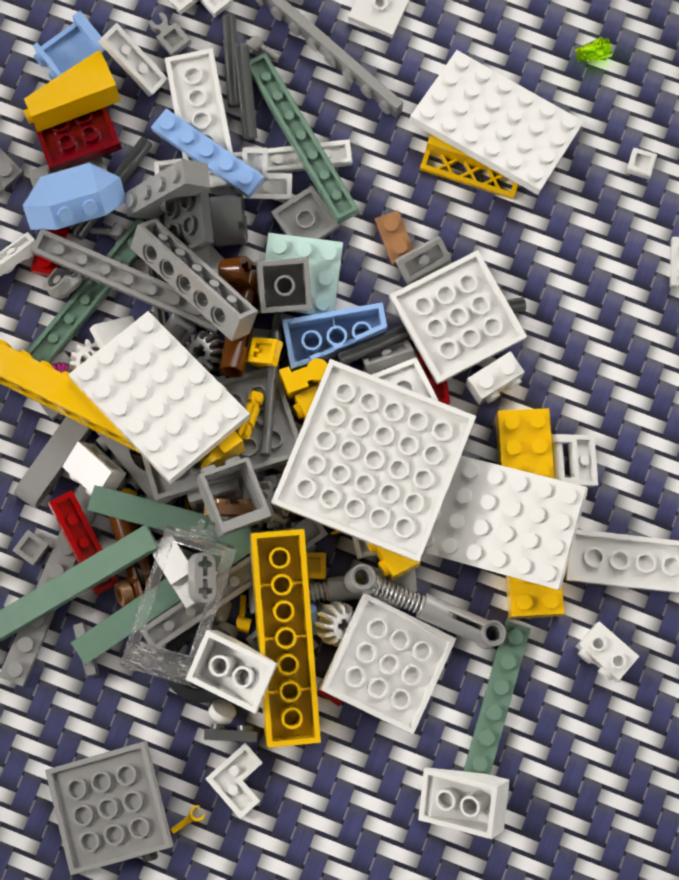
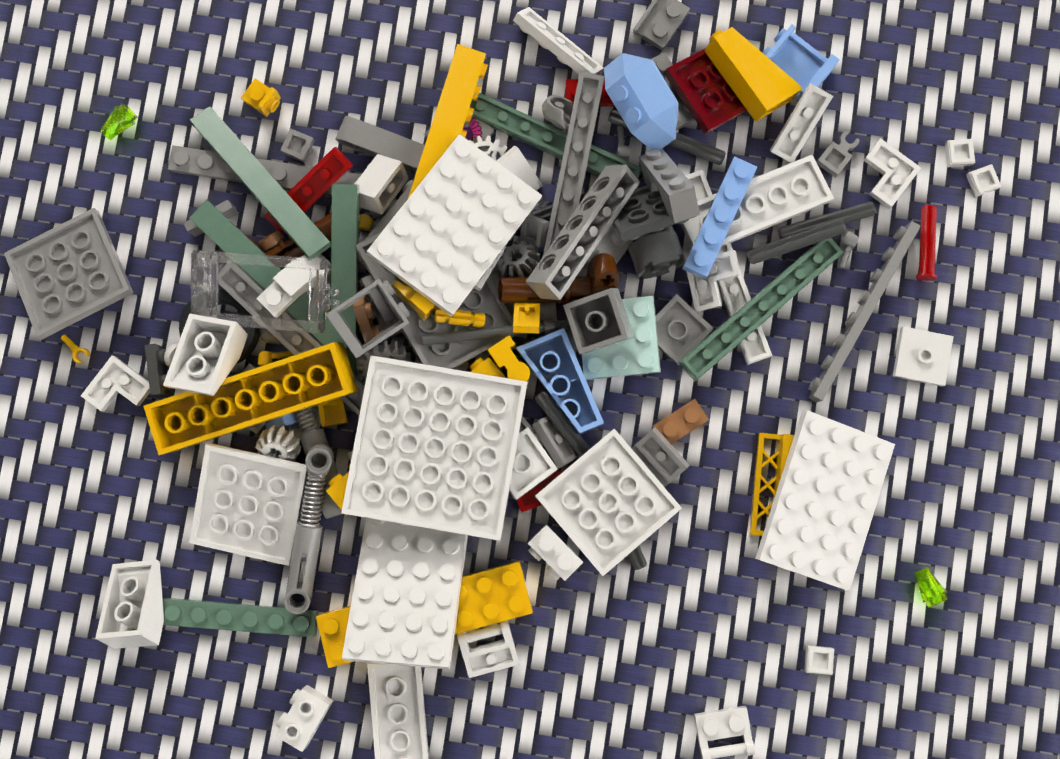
camera: 85 degrees right, 5 degrees up
light grey beam [188,552,216,604] -> none

